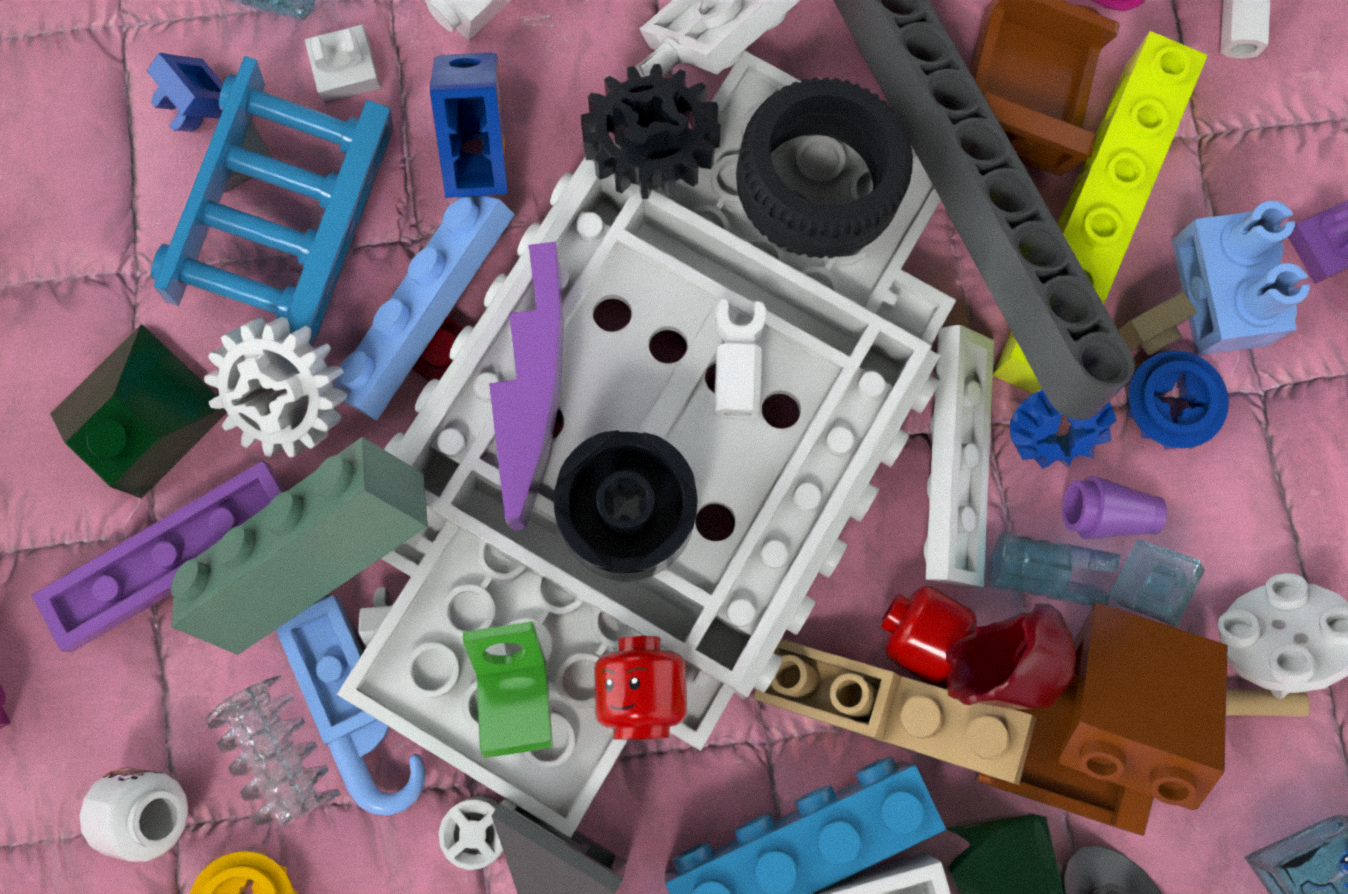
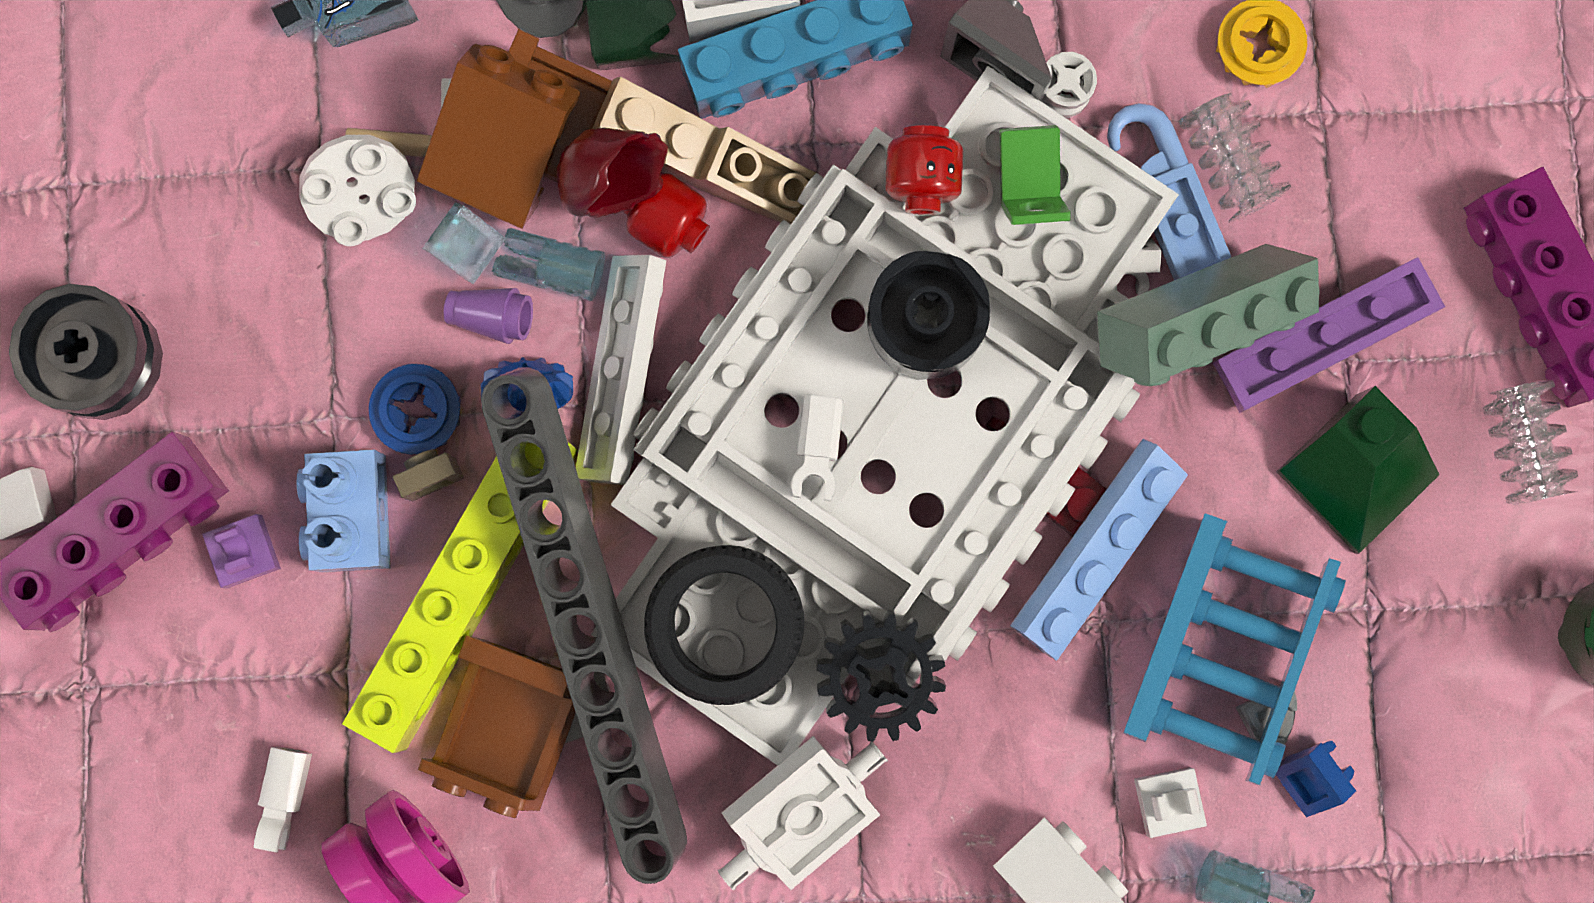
camera: 175 degrees left, 5 degrees up
white head [79,767,188,862] -> none
white gear [204,317,347,457] -> none
blue torso [430,52,508,198] -> none
medium lavender slope [489,241,564,531] -> none

